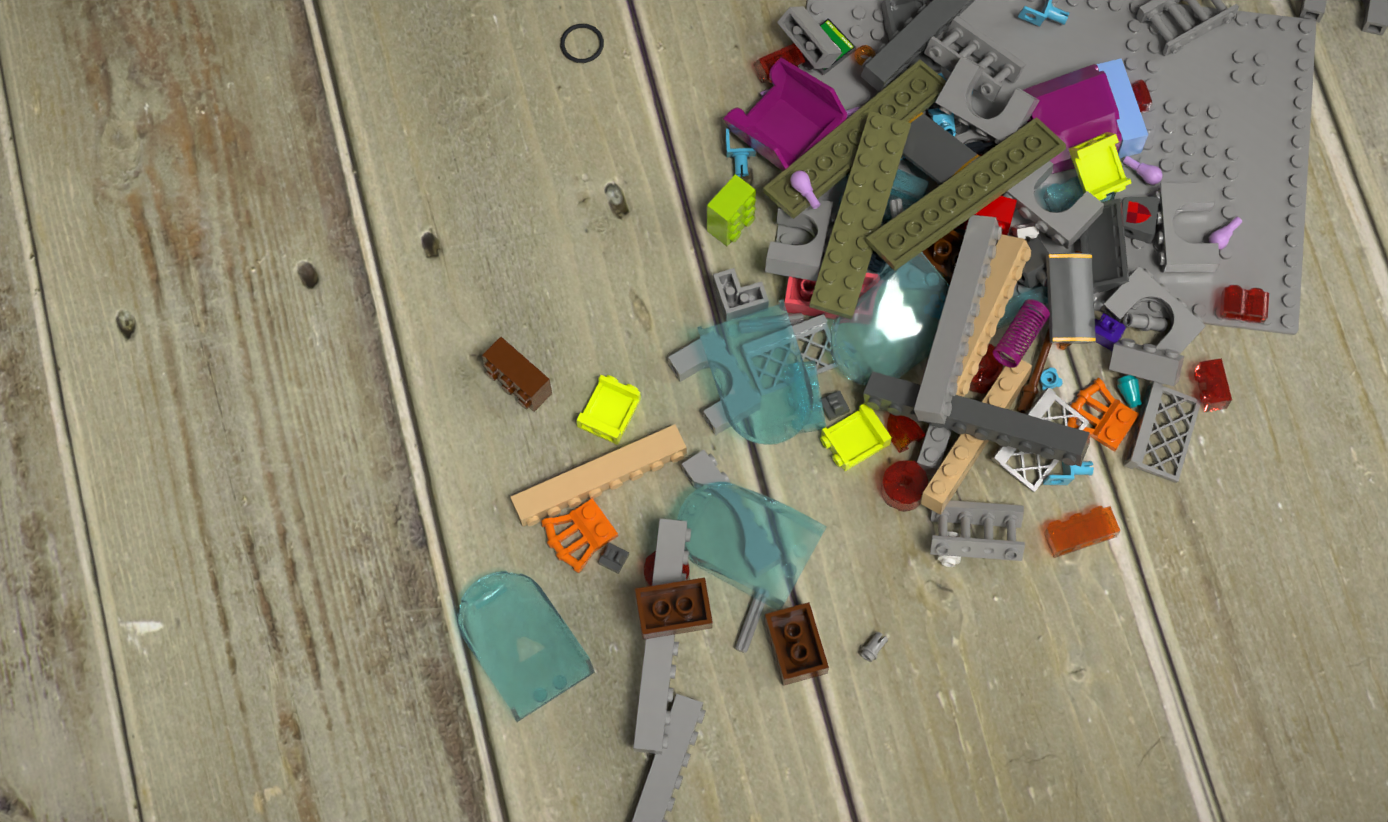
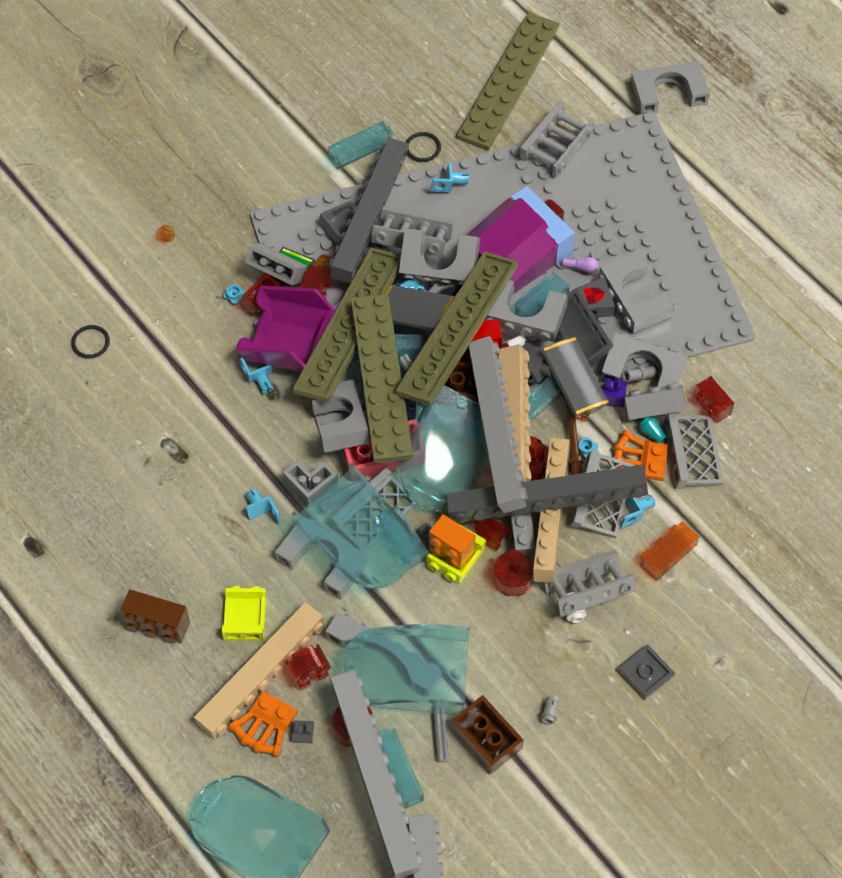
camera: 25 degrees left, 10 degrees down
reddish brown brick [635,577,713,640] -> none
lime brick [707,174,756,246] -> none
lavender piece [790,170,821,209] -> none
magenta piece [993,299,1050,368] -> none
neon yellow panel [1069,132,1132,200] -> none
lavender piece [1209,217,1242,250] -> none
clear red brick [1220,285,1269,323] -> none
none -> medium azure plate [223,285,245,304]
none -> medium azure bracket [246,489,281,523]
none -> clear red brick [284,644,331,690]
none -> clear red brick [300,265,333,299]
none -> clear light blue brick [379,728,424,809]
none -> orange brick [429,514,476,570]
none -> dark grey tile [617,644,675,700]

